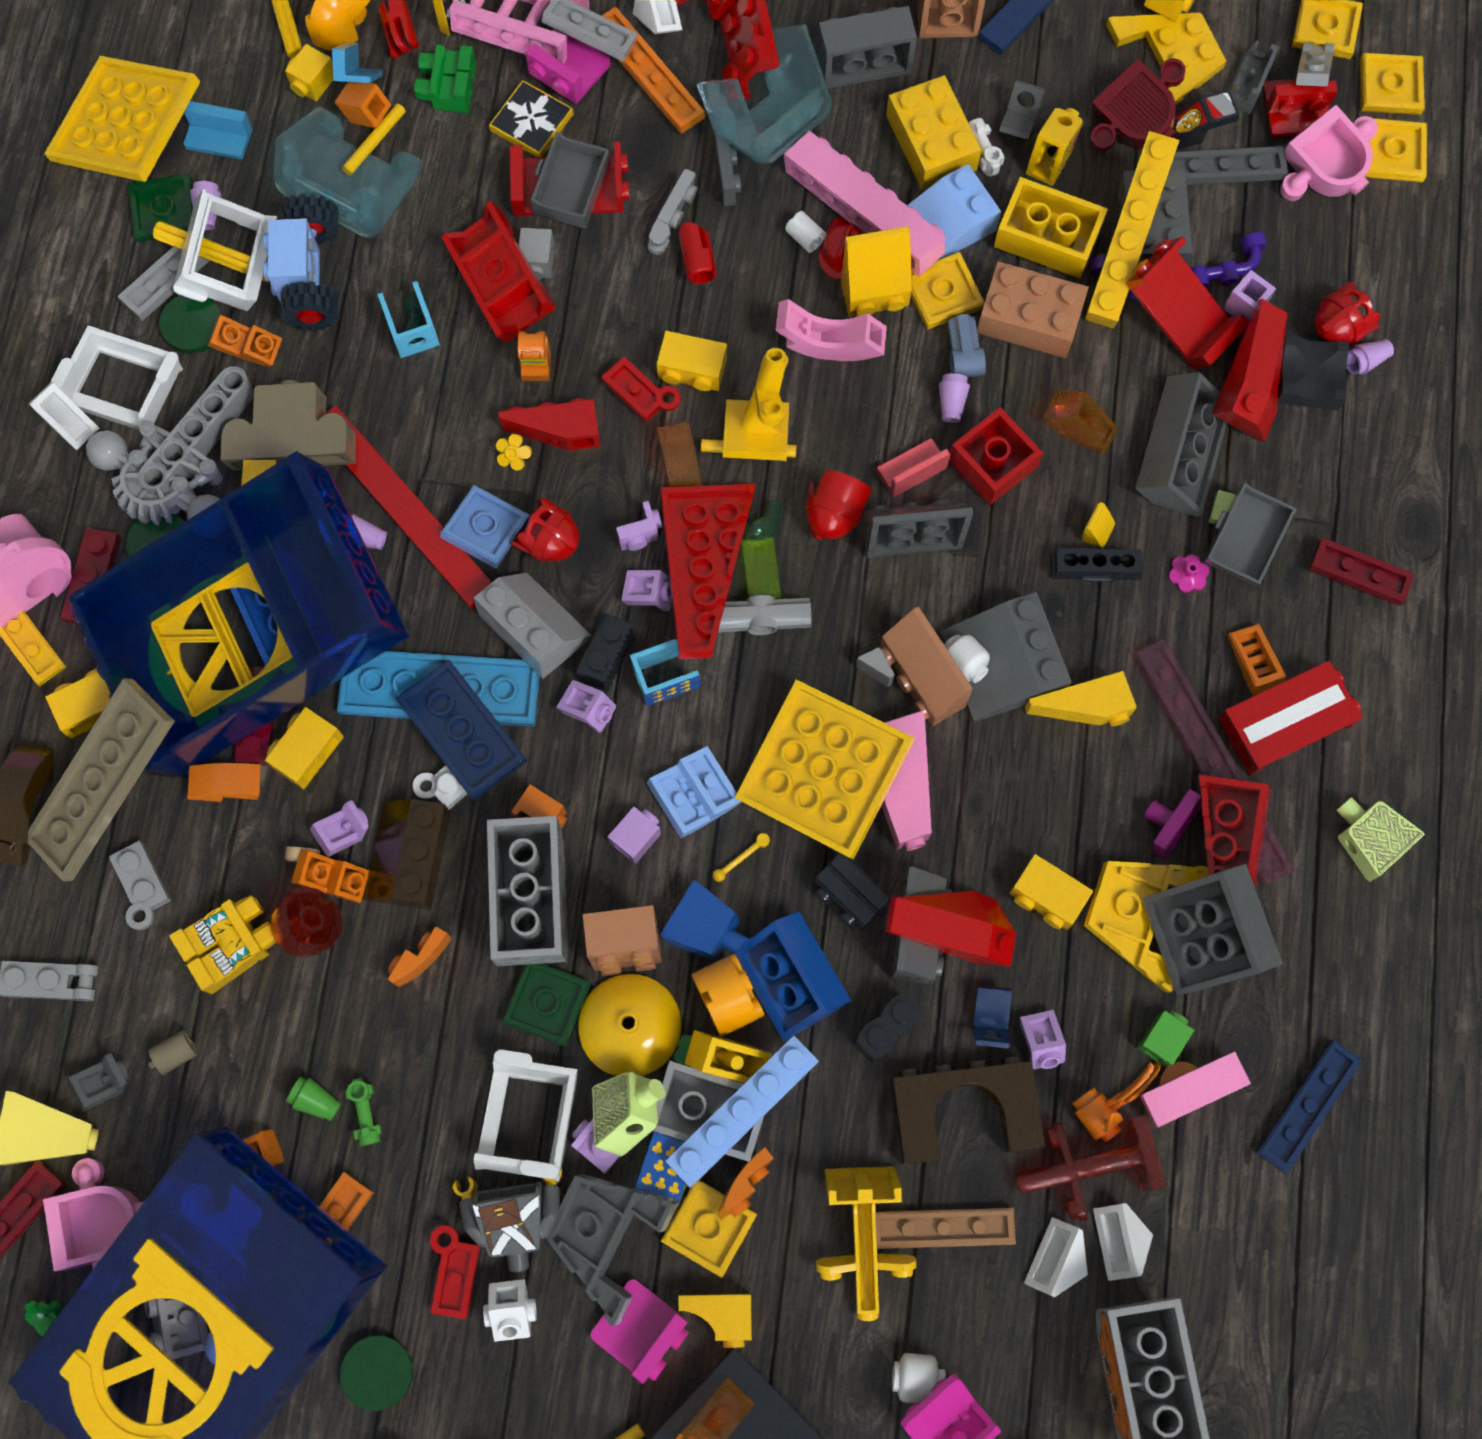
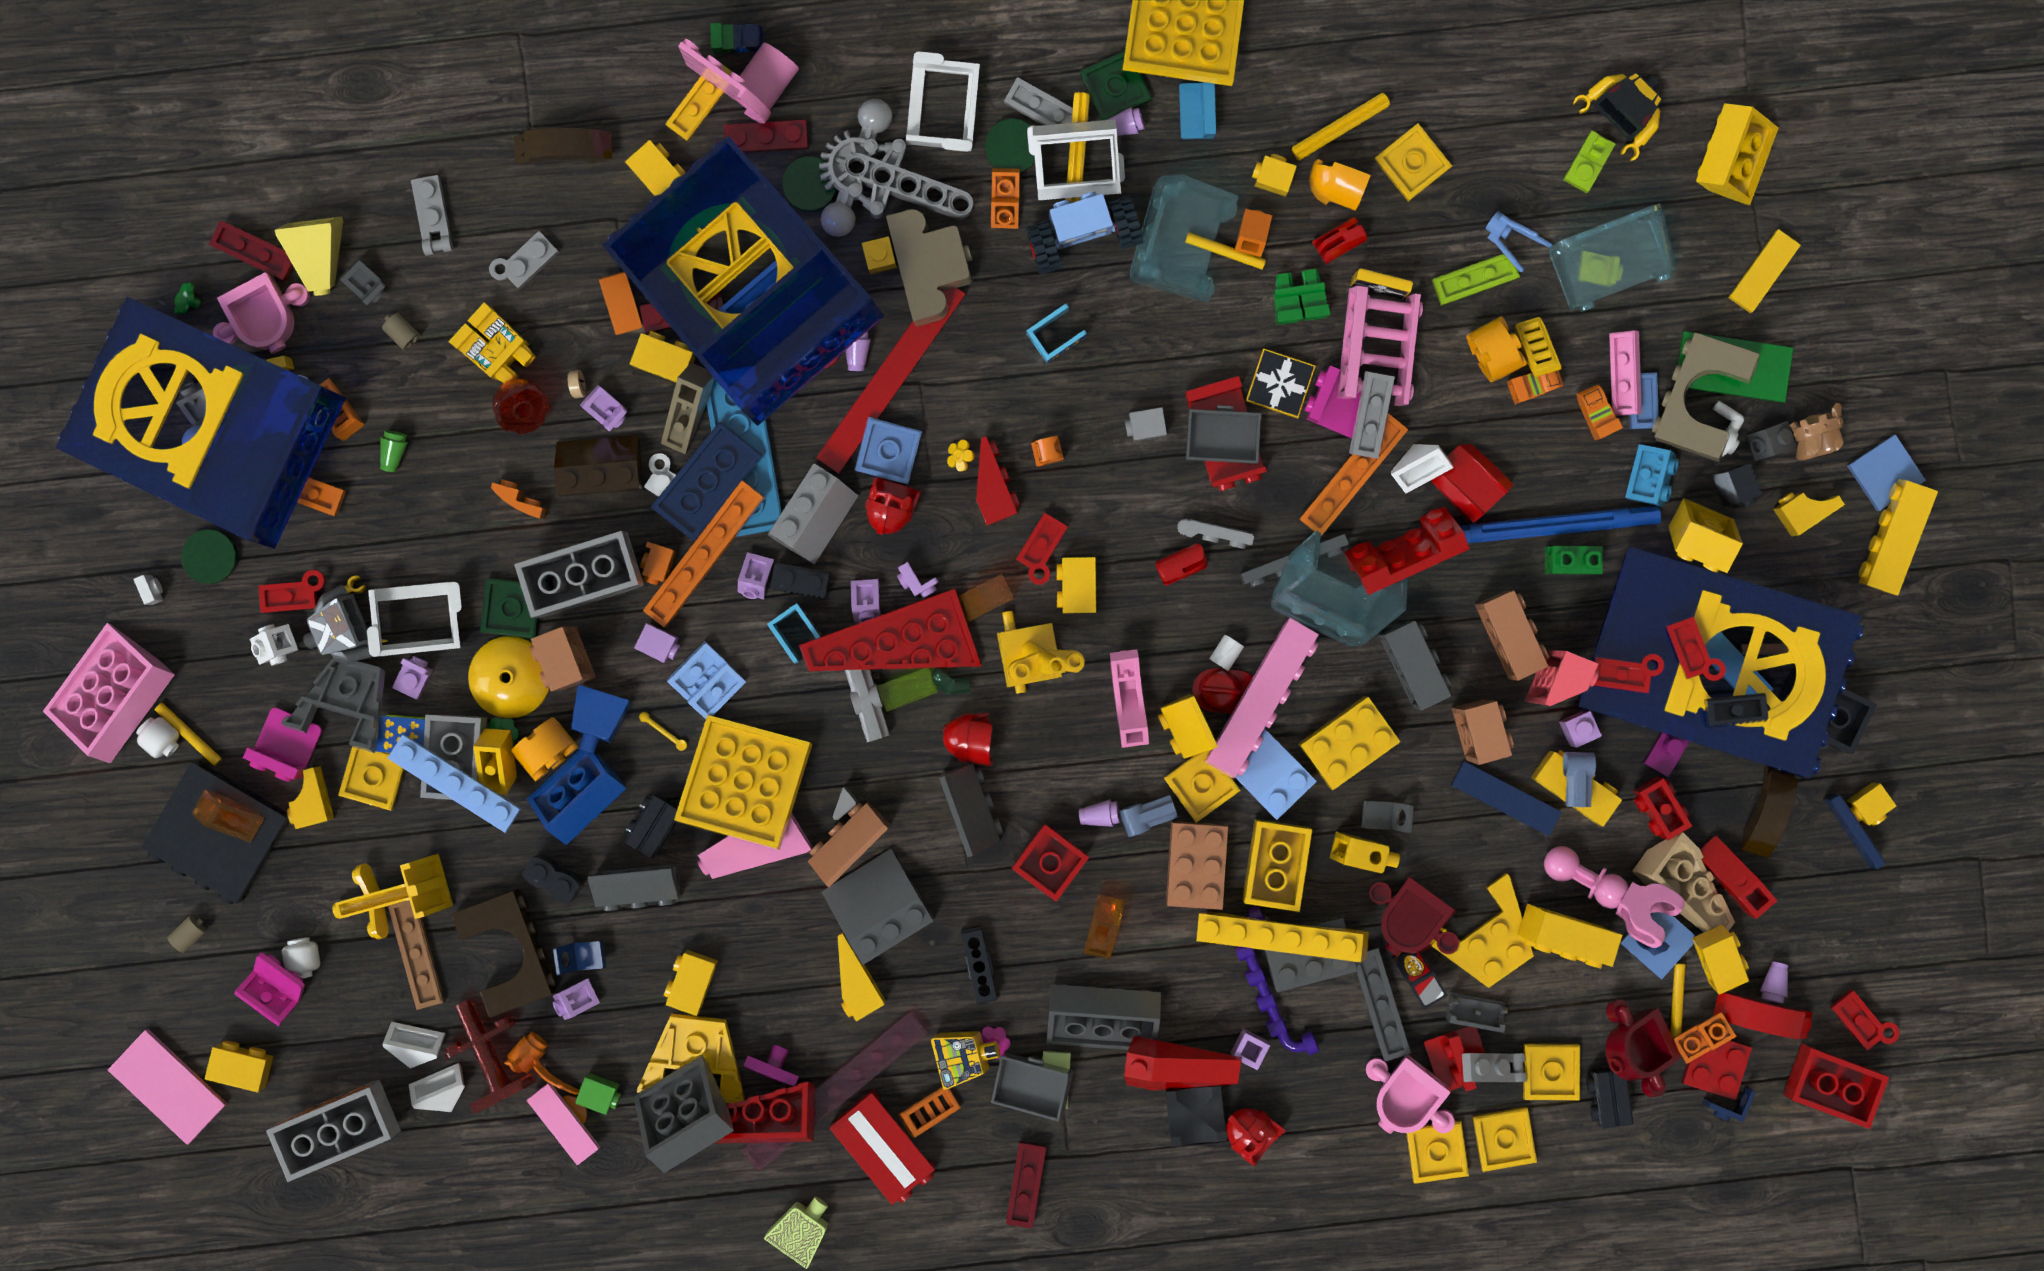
camera: 75 degrees right, 15 degrees up
white slope [28,382,100,450] -> none
dark tan plate [28,678,175,881] -> none
orange slope [291,850,370,903] -> none
dark azure panel [332,42,382,83] -> none
bright green bar [345,1078,382,1146] -> none
bar [403,292,428,344] -> none
red piece [441,201,557,343] -> none
yellowish green torso [592,1072,665,1157] -> none
orange slope [717,1147,774,1220] -> none
coral panel [876,438,951,498] -> none
red wedge [885,891,1016,966] -> none
white head [944,634,990,683] -> none
white bar [969,118,1005,176] -> none
yellow slope [1081,502,1115,549] -> none
red panel [1125,236,1249,369] -> none
dark blue tile [1255,1039,1362,1174] -> none
lavender cone [1346,339,1394,375] -> none
none -> orange plate [643,480,766,628]
none -> dark tan slope [661,363,716,454]
none -> torso [931,1031,1000,1090]

